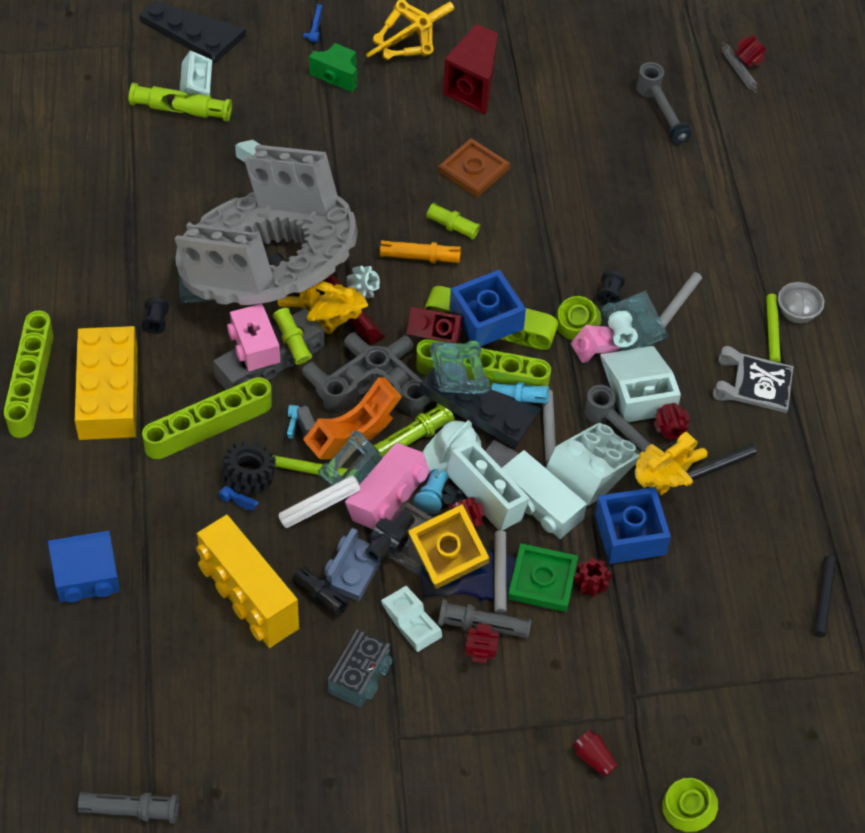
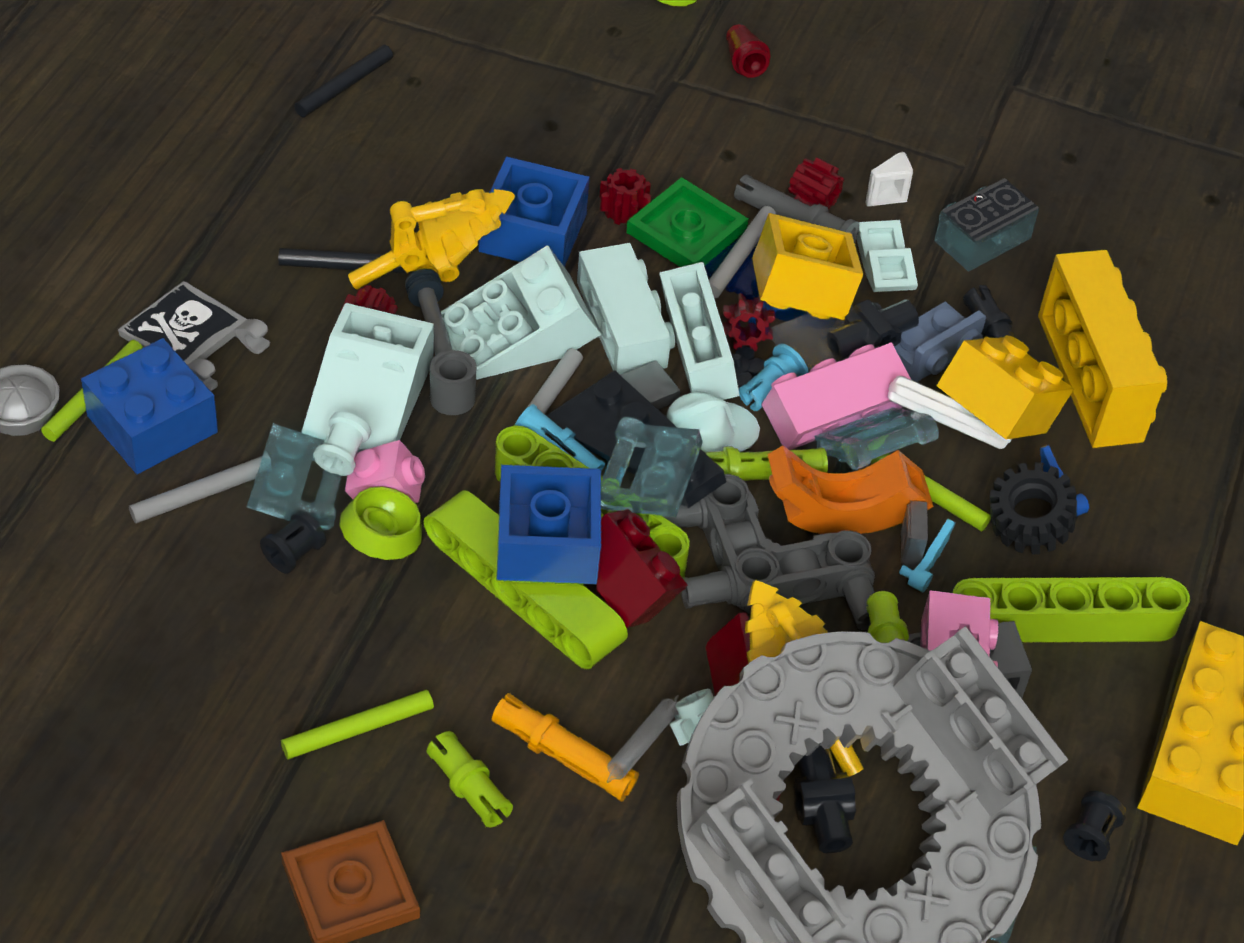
camera: 155 degrees left, 5 degrees down
none -> blue brick [81,338,218,475]
none -> lime bar [281,689,434,759]
none -> light grey piece [607,695,679,783]
none -> white slope [865,152,913,207]
none -> yellow brick [936,335,1074,440]

